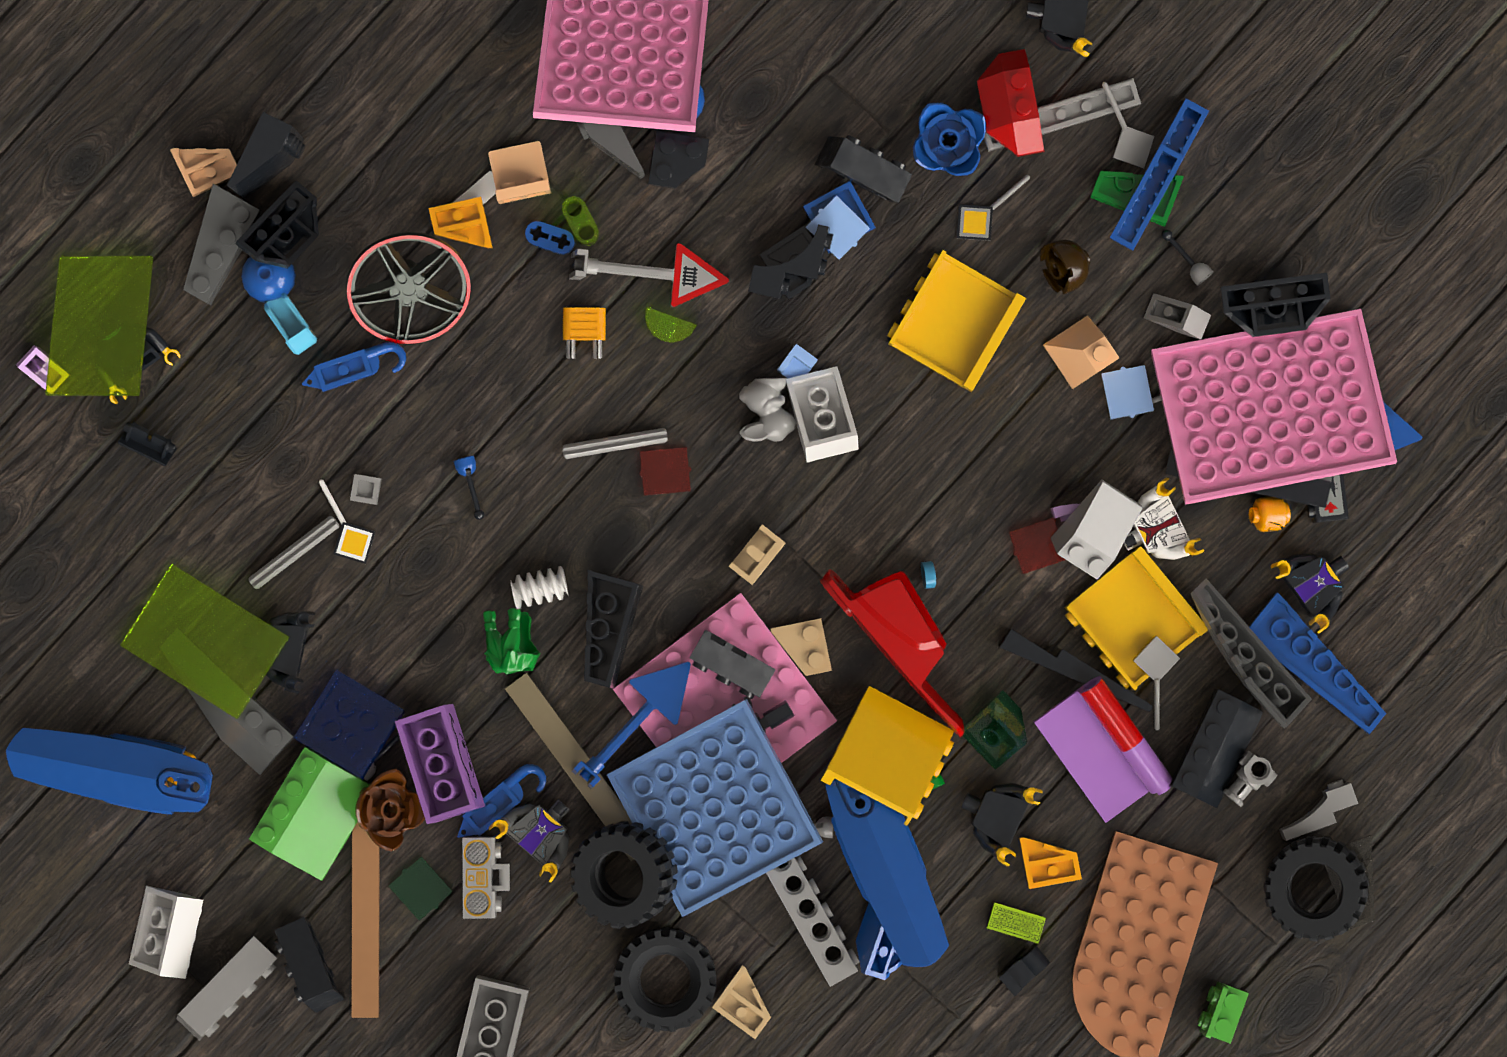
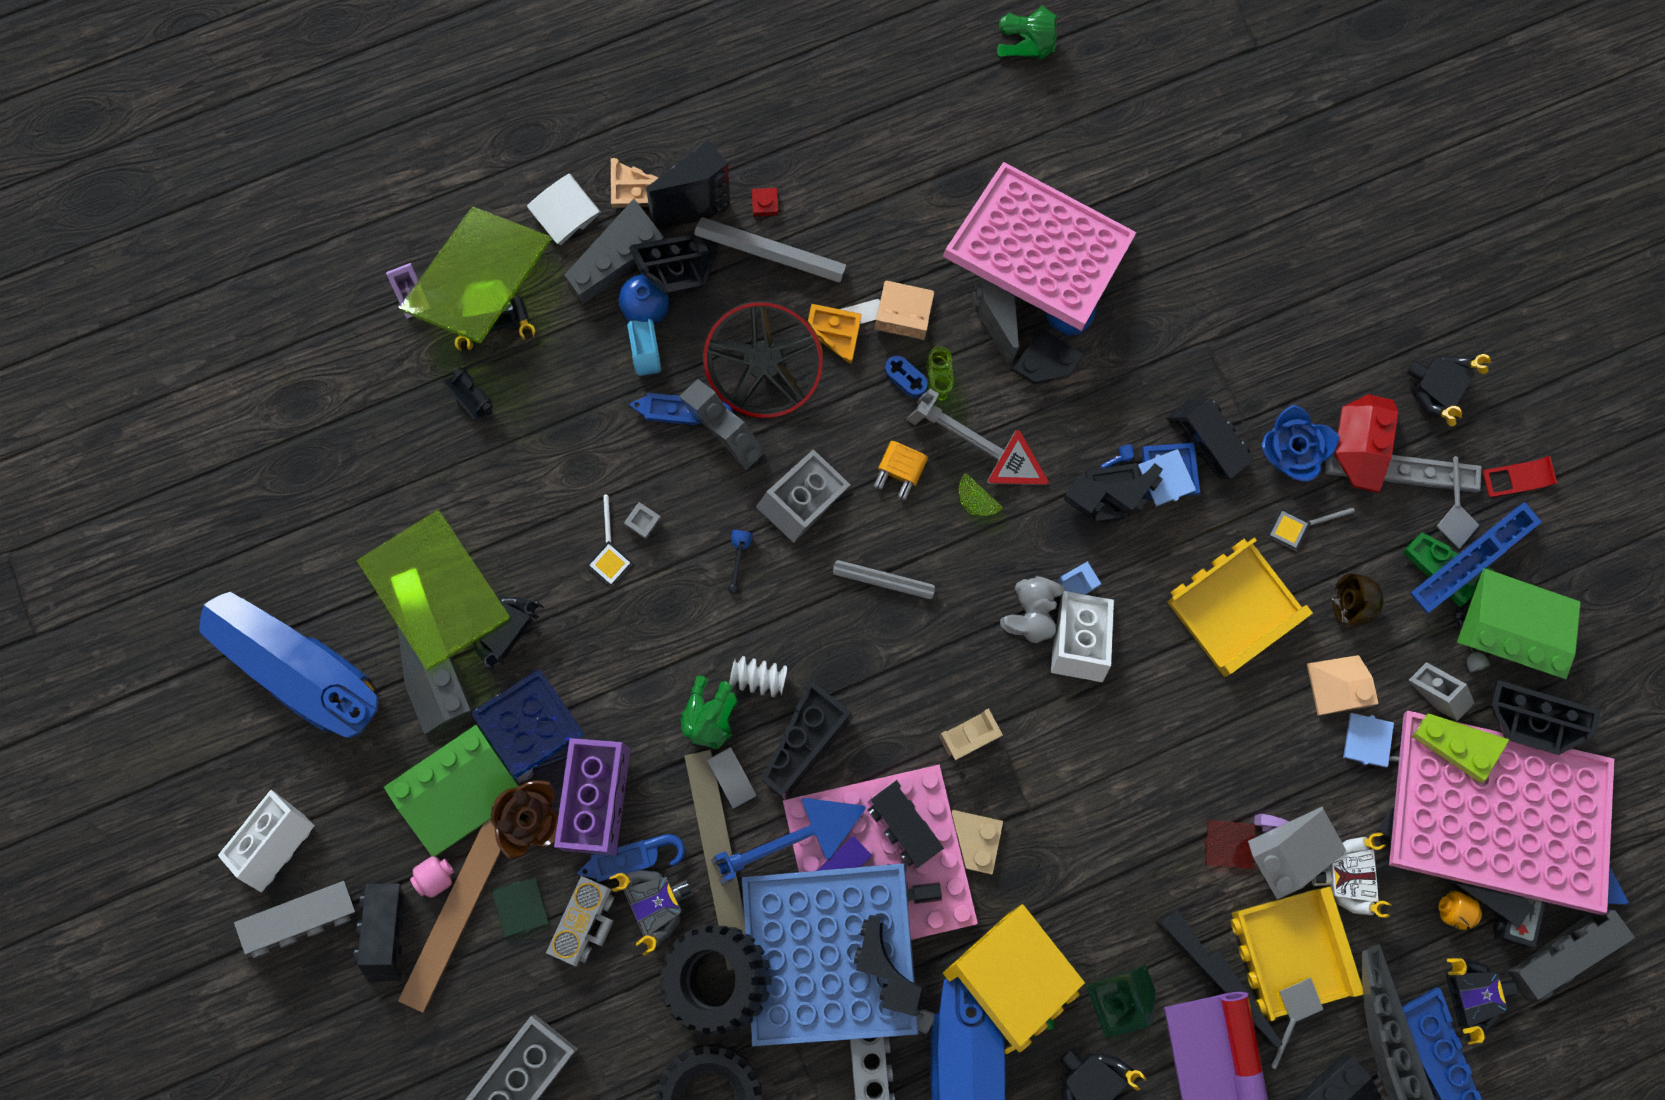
camera: 20 degrees right, 10 degrees down
light grey axle [249,516,339,589] -> none
clear red piece [639,447,691,496] -> none
red piece [820,569,964,737] -> none
dark azure tile [921,561,936,589] -> none
none -> bright pink head [410,856,454,898]
none -> white slope [527,174,601,245]
none -> dark grey arch [679,379,765,470]
none -> light grey tile [694,217,846,282]
none -> light grey slope [707,747,757,809]
none -> red plate [752,188,778,216]
none -> light grey slope [756,450,850,543]
none -> dark purple tile [817,836,872,871]
none -> black arch [854,915,925,1016]
none -> blue hand [1100,444,1134,468]
none -> lime wing [1412,713,1509,783]
none -> bright green slope [1457,568,1580,679]
none -> red piece [1483,456,1557,497]
none -> dark grey wedge [1508,910,1635,1001]

